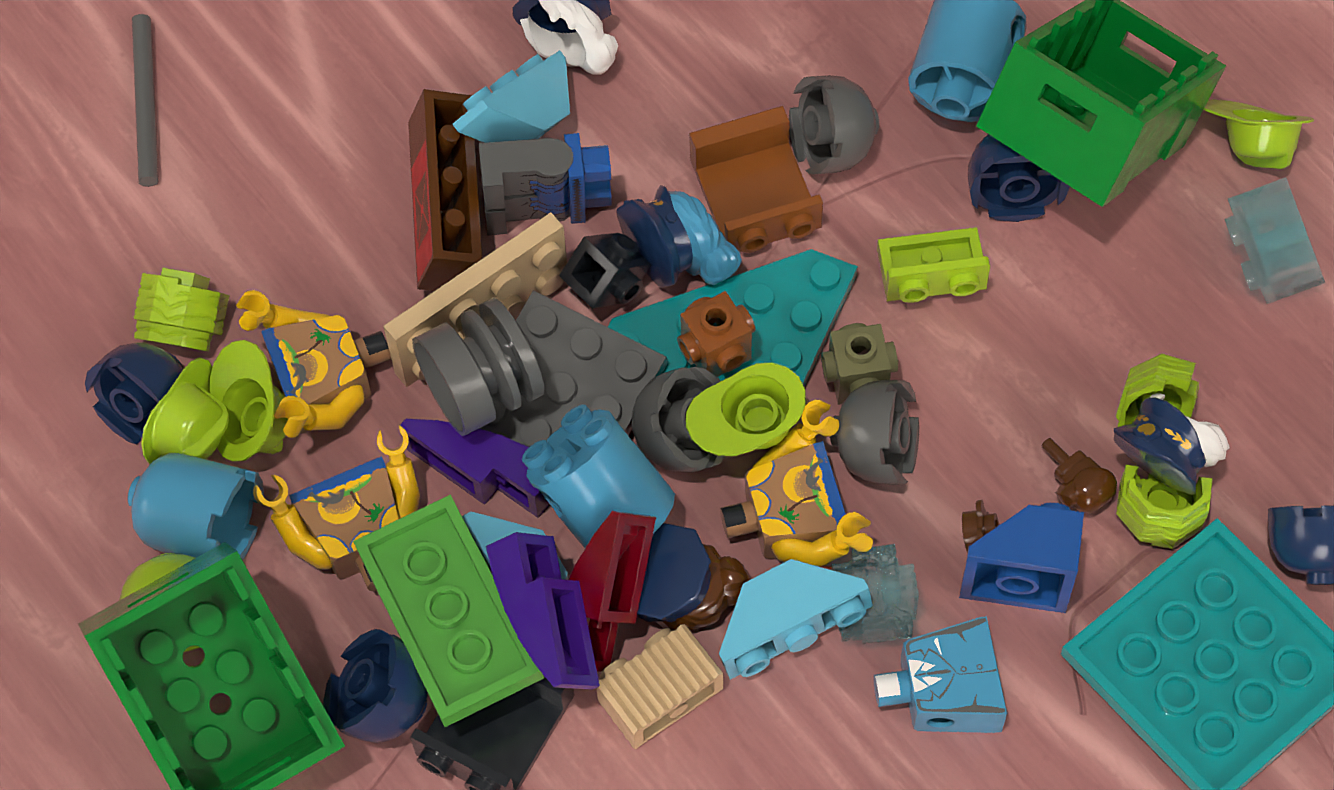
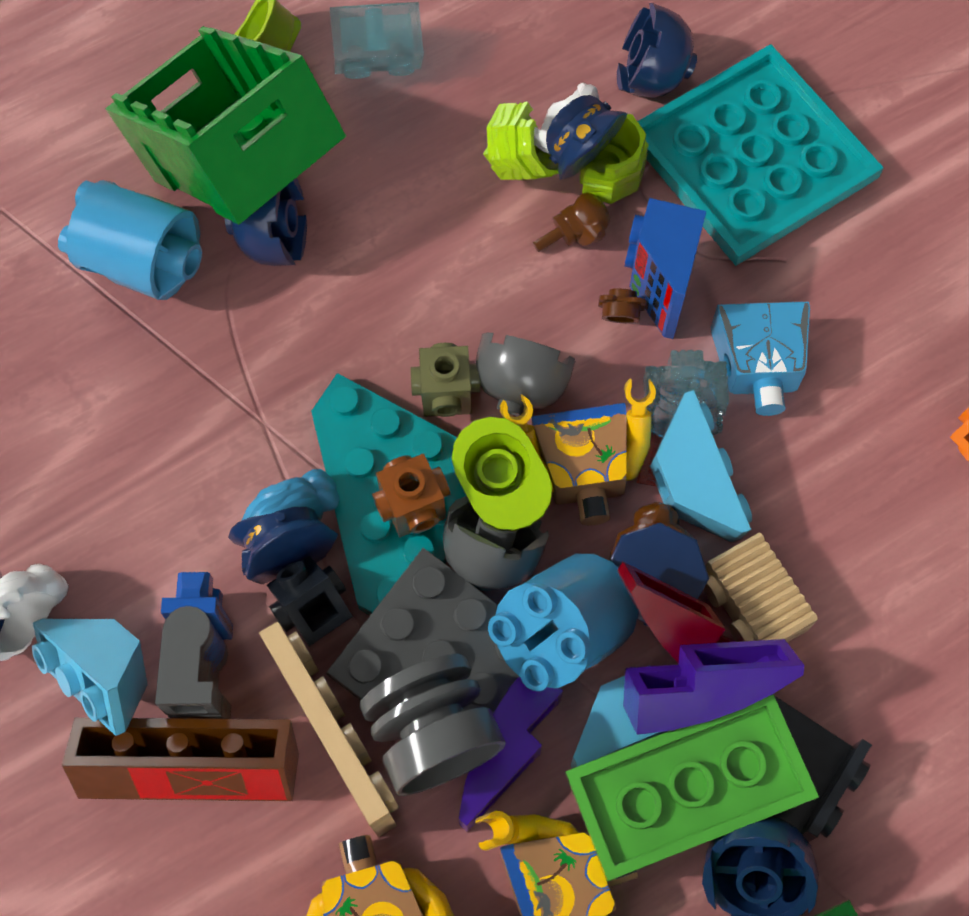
camera: 85 degrees left, 5 degrees up
dark orange panel [689,106,823,253] -> none
dark grey cylinder [789,75,879,174] -> none
lime bracket [877,227,990,303] -> none

